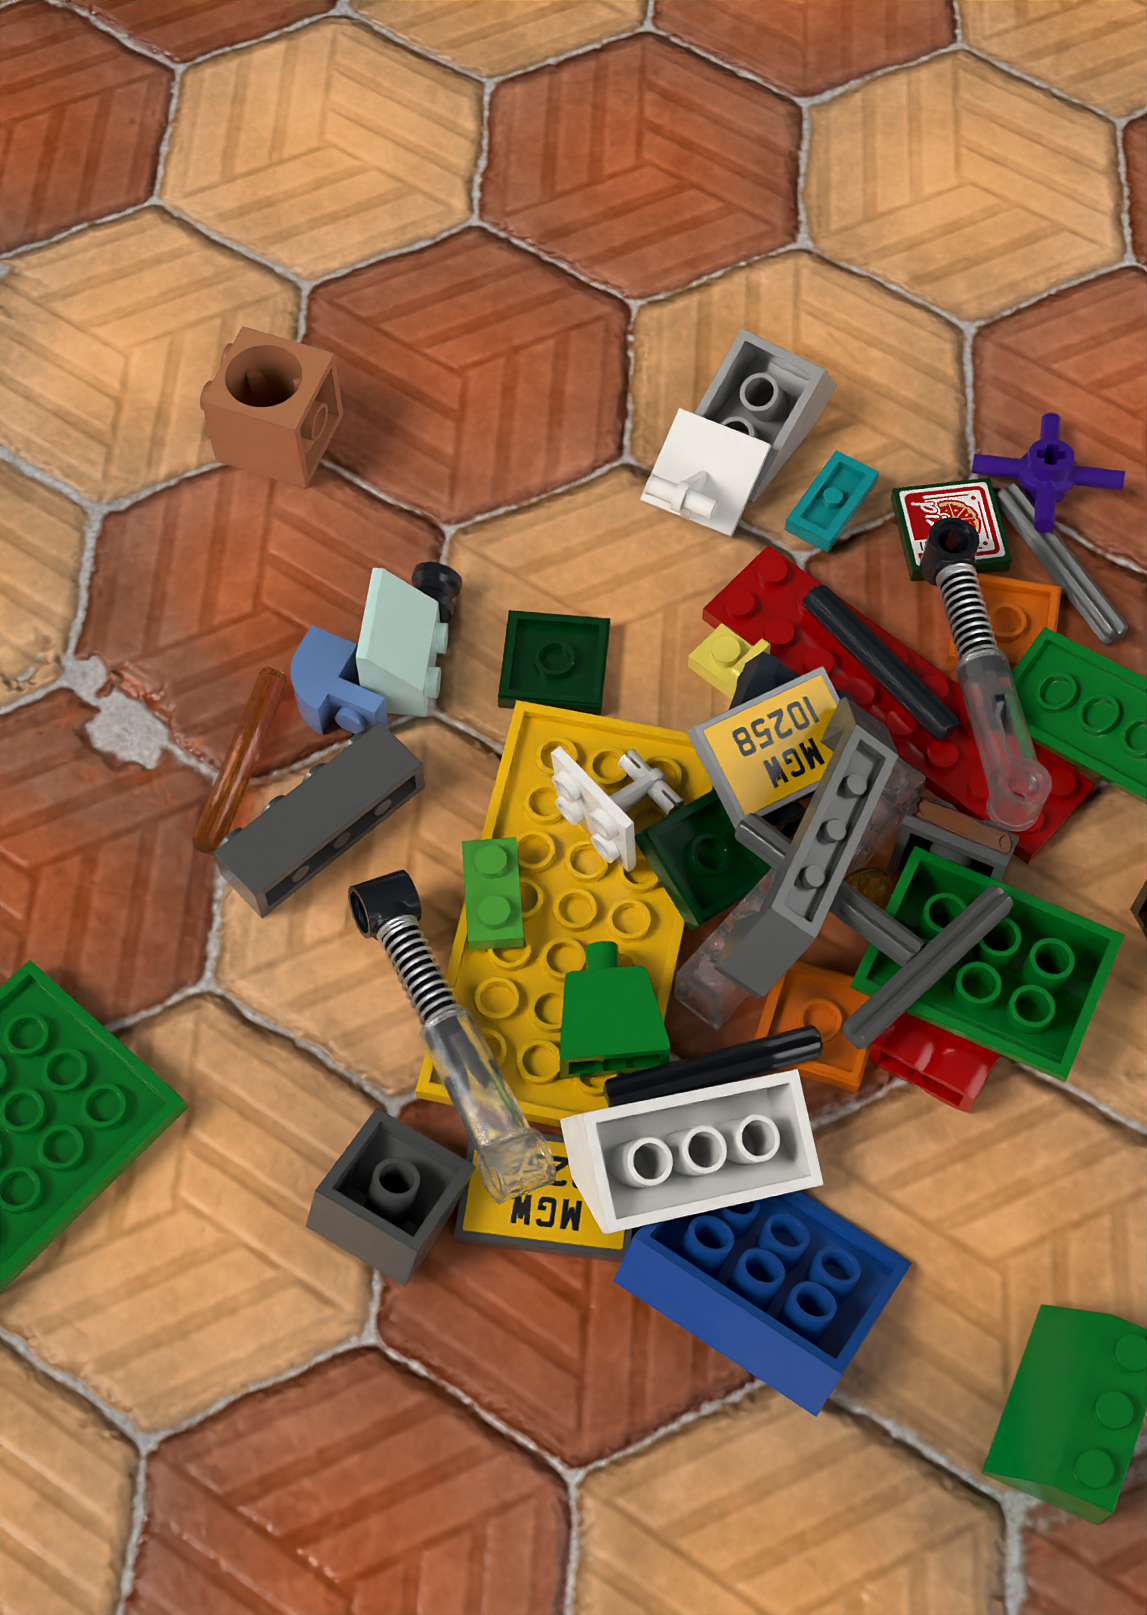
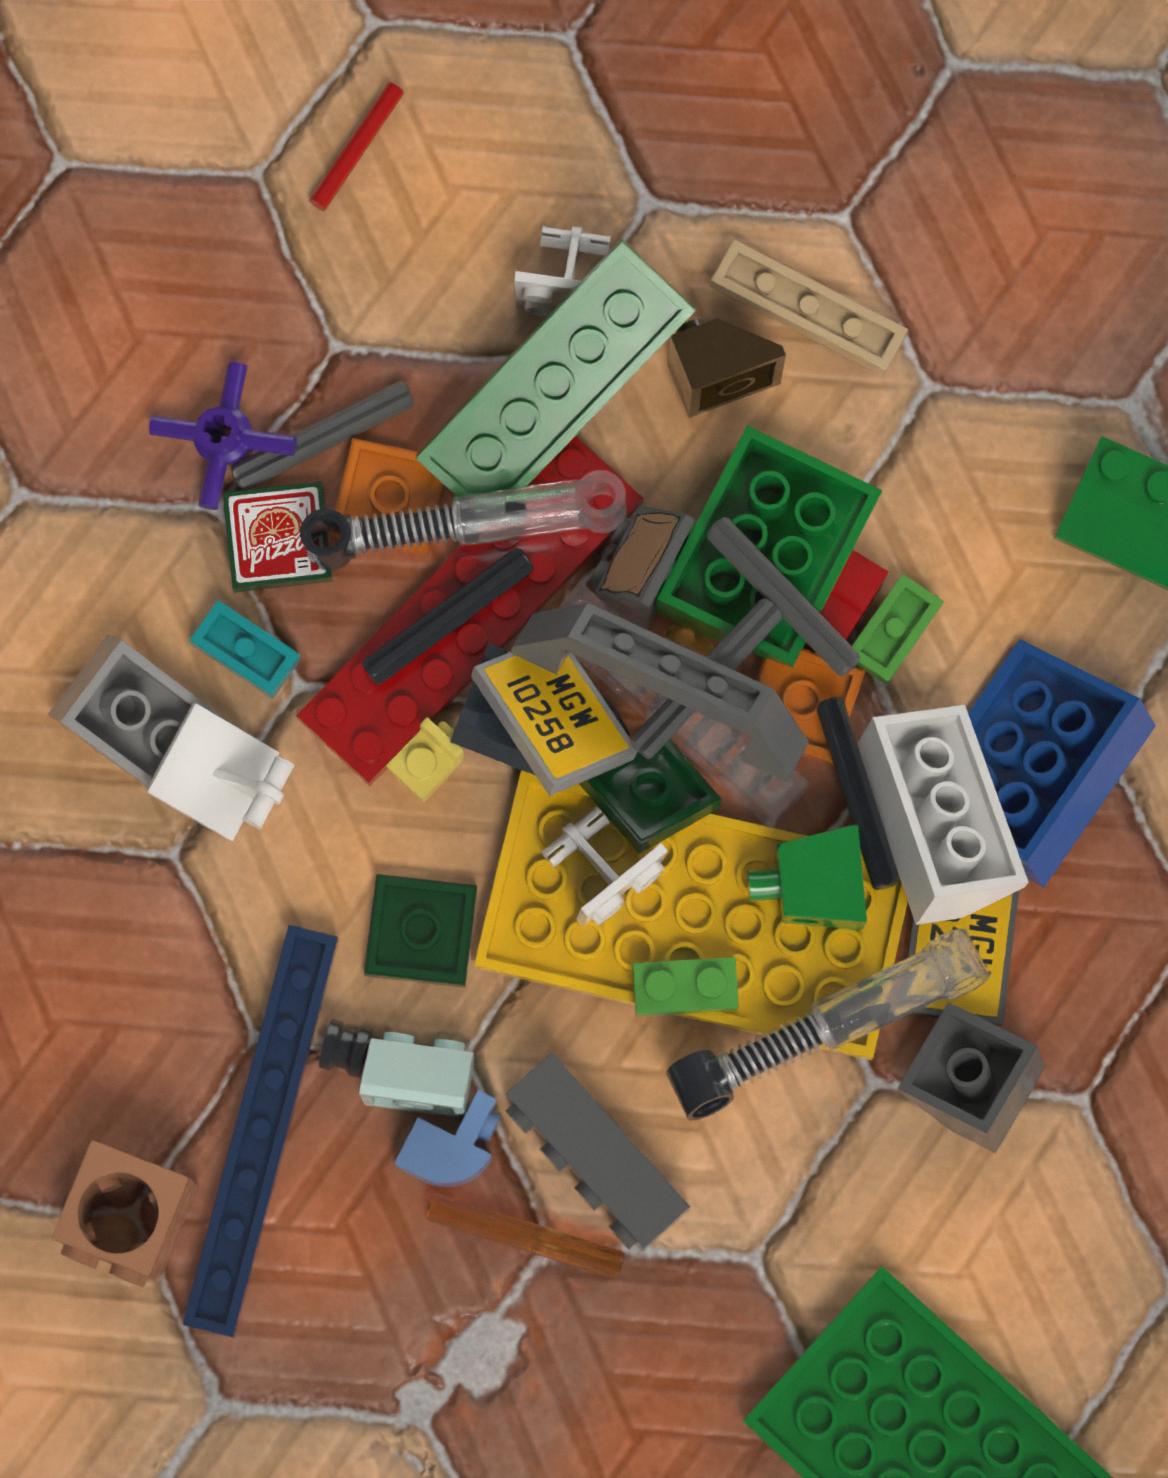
camera: 90 degrees left, 15 degrees up
none -> dark blue plate [182,925,339,1338]
none -> bright green plate [852,574,944,686]

